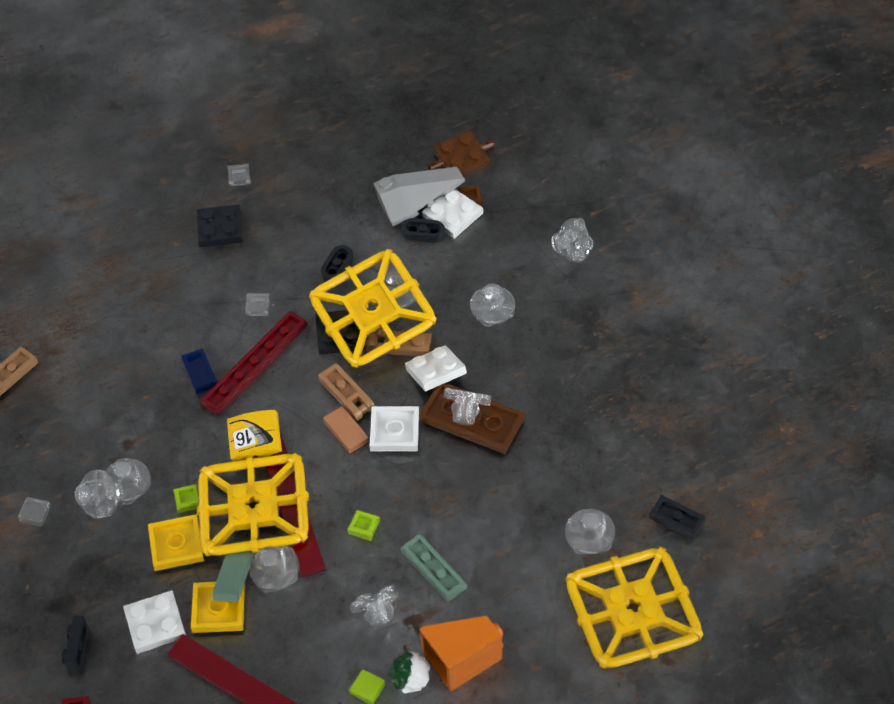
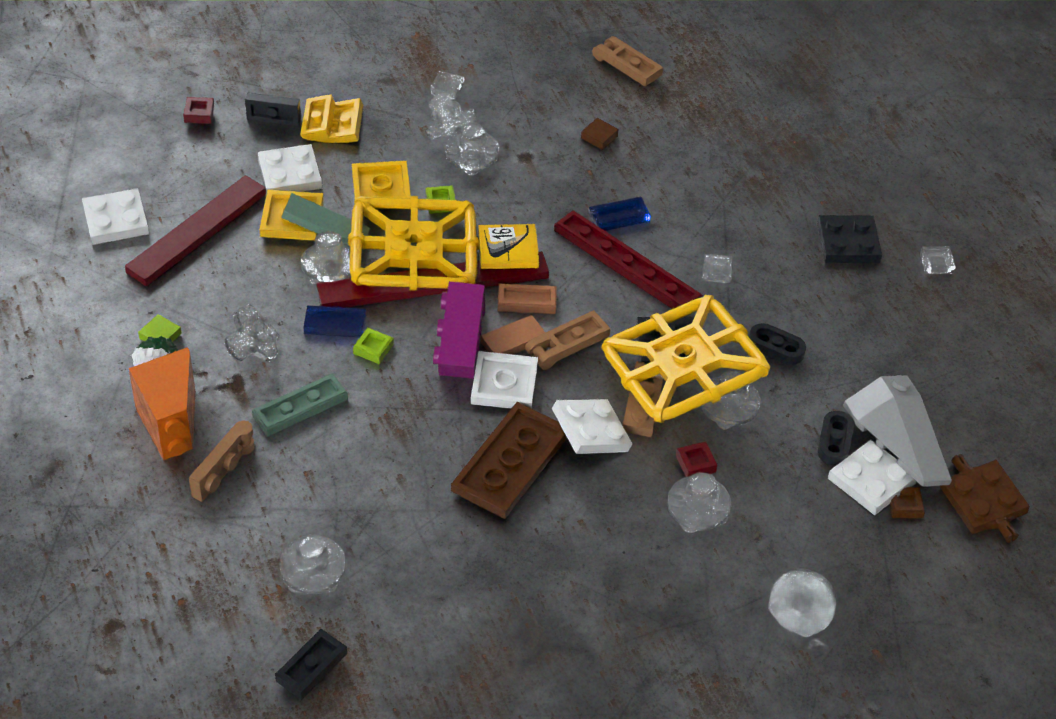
camera: 90 degrees right, 5 degrees down
clear plate [443,388,491,426] -> none
yellow plate [565,547,704,669] -> none
none -> medium nougat plate [189,420,255,502]
none -> yellow slope [300,94,363,143]
none -> clear blue tile [303,305,366,338]
none -> magenta wedge [433,281,485,379]
none -> nougat tile [498,284,557,314]
none -> reddish brown tile [581,118,619,150]
none -> dark red plate [676,441,717,480]

